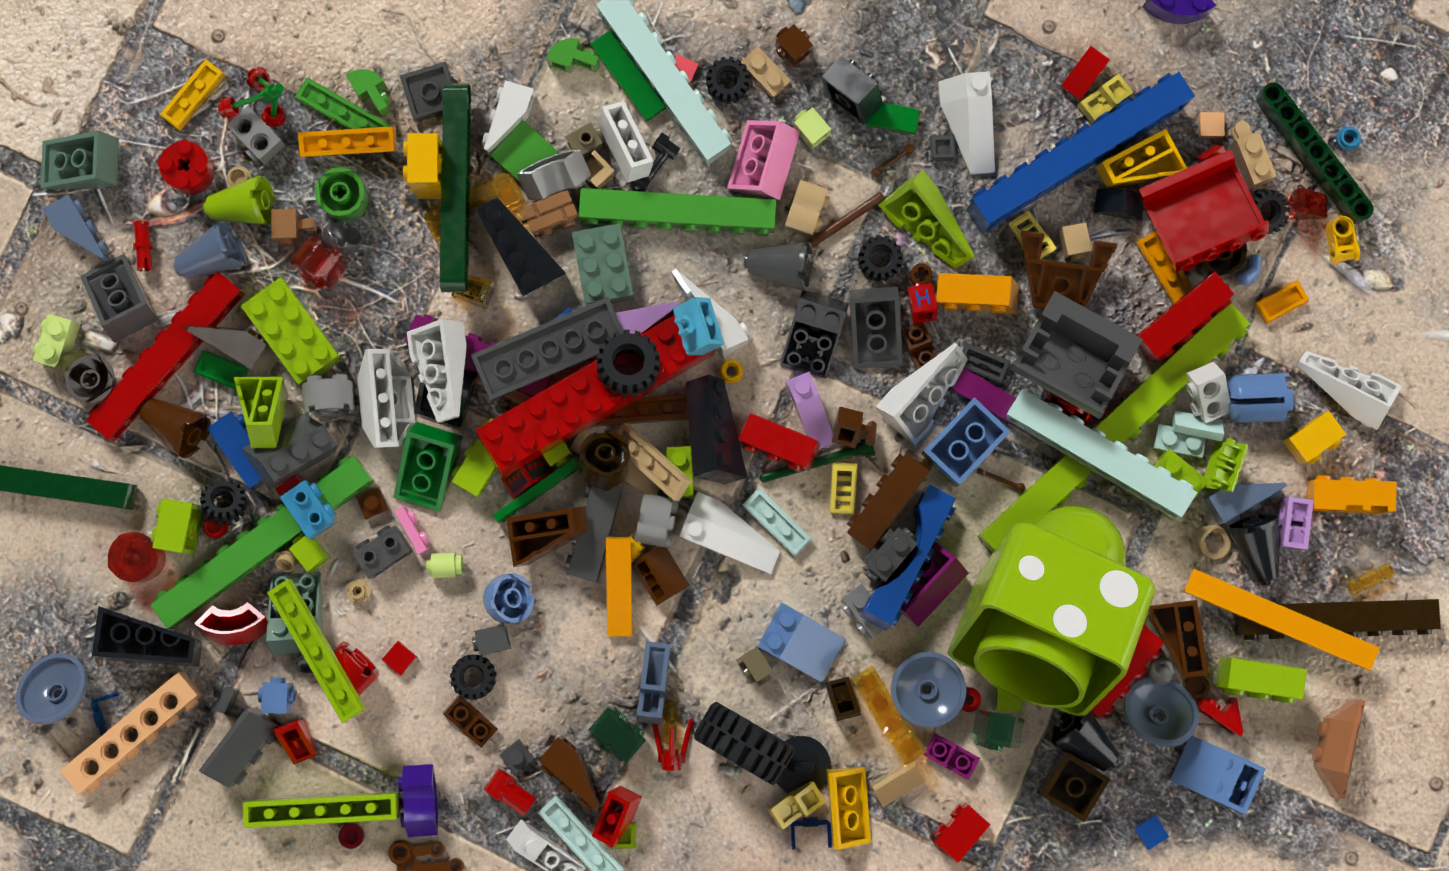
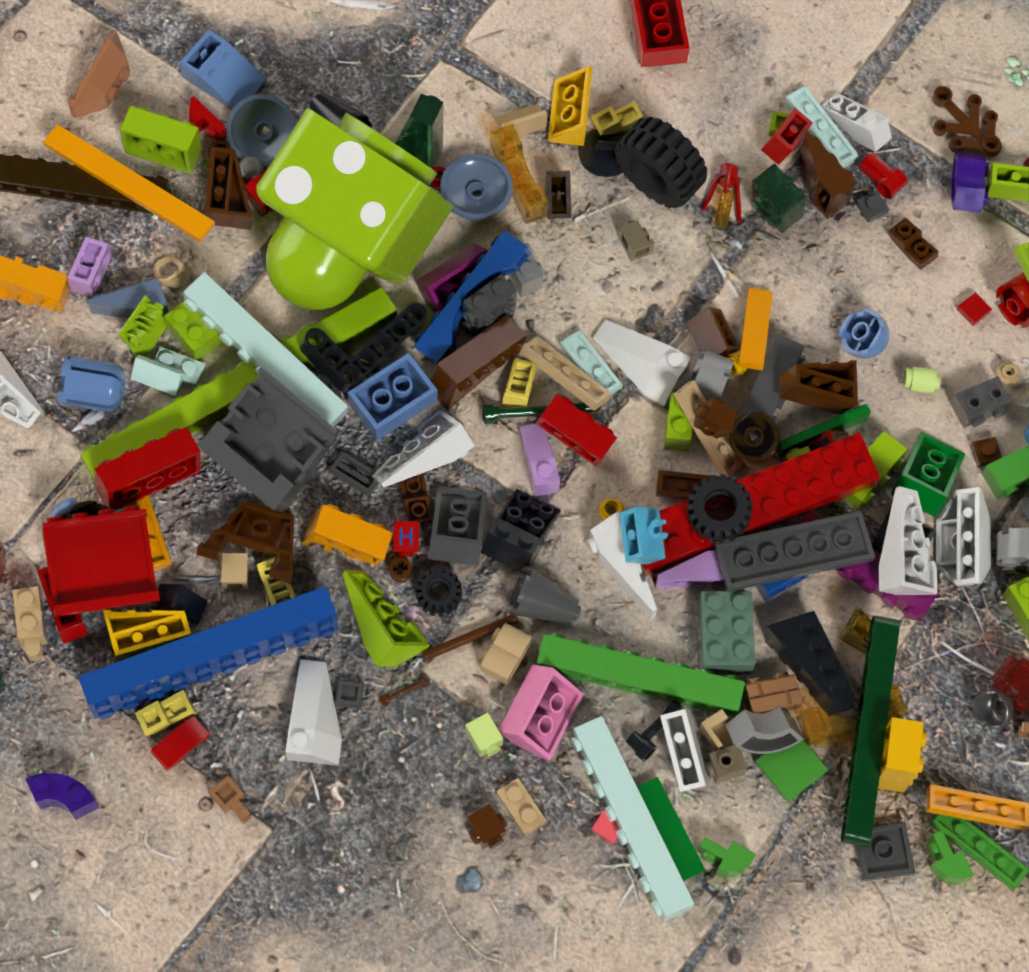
camera: 170 degrees left, 15 degrees down
bright green brick [315,167,369,222] -> none
bright pink plate [394,506,430,555] -> none
black tyre [450,654,497,700] -> none
dark grey brick [472,624,512,656] -> none
white slope [482,80,535,156] -> none
sand blue slope [637,641,671,725] -> none
black wedge [686,374,748,485] -> none
black tyre [706,56,750,104] -> none
medium blue slope [757,603,846,683] -> none
clear blue piece [790,817,832,850] -> none
black brick [822,56,883,125] -> none
reddish brown brick [831,406,877,448] -> none
green slope [865,103,921,135] -> none
magenta slope [923,733,981,780] -> none
red brick [932,803,991,863] -> none
magenta tile [952,368,1038,439] -> none
dark brown brick [1036,750,1110,822] -> none
blue tile [1134,815,1169,850] -> none
white brick [1186,362,1230,424] -> none
light nougat tile [1198,112,1225,138] -> none
black cone [1228,514,1279,585] -> none
black tyre [1250,189,1290,234] -> none
light orange tile [1254,279,1310,325] -> none
yellow brick [1283,410,1346,465] -> none
clear yellow axle [1346,563,1395,595] -> none
none -> medium nougat plate [208,775,252,824]
none -> black beam [299,302,427,393]
none -> tan plate [520,336,612,411]
none -> reddish brown brick [693,398,737,439]

